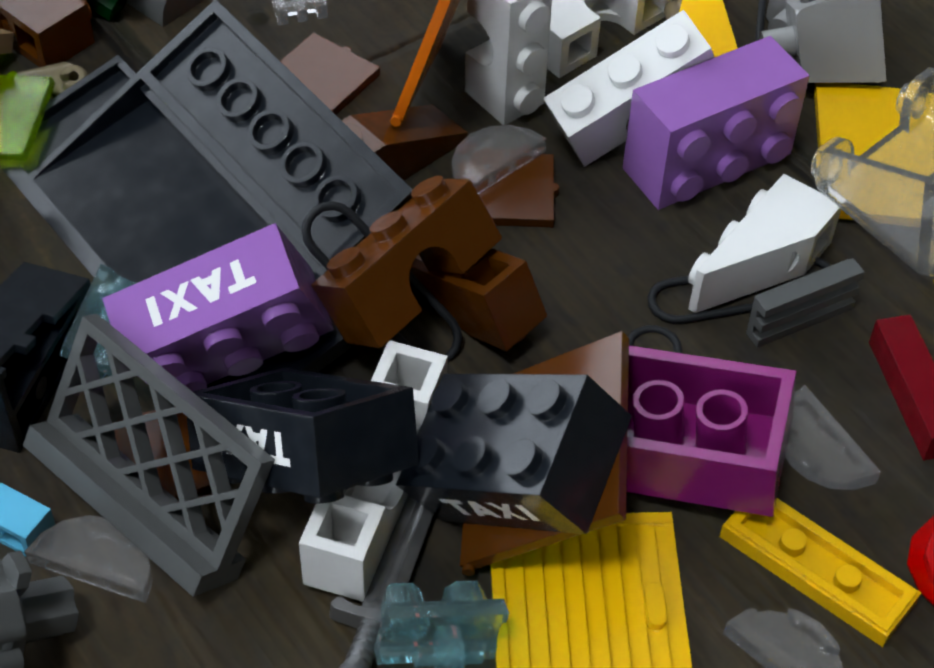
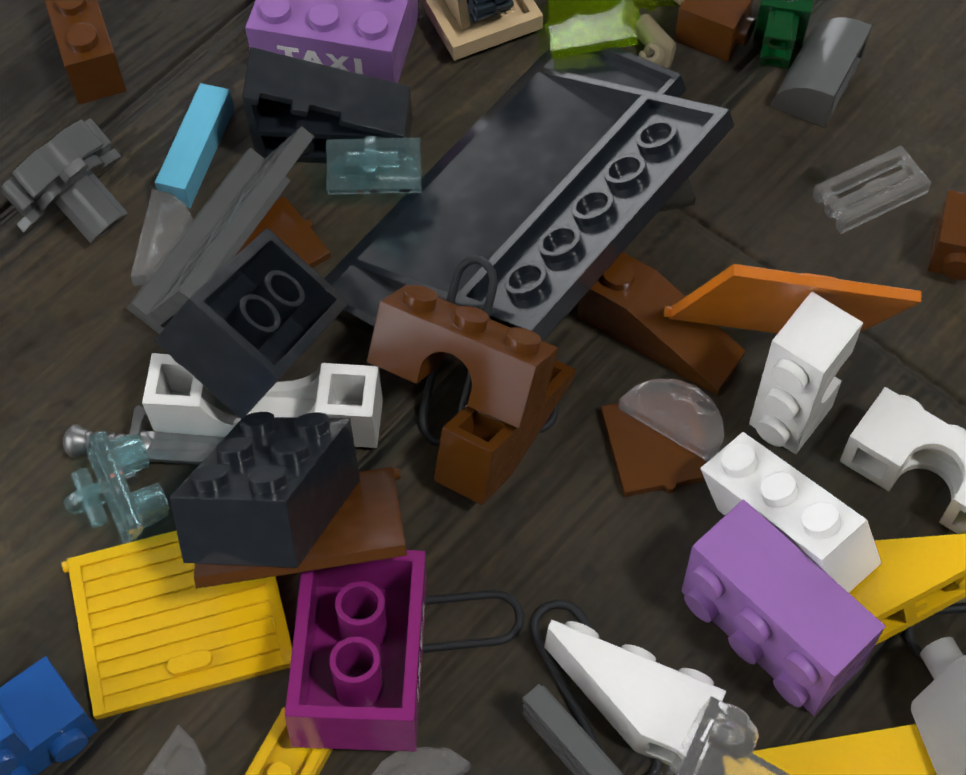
camera: 80 degrees right, 10 degrees up
medium lavender brick [102,223,334,392] -> none
piece [280,32,380,115] -> none

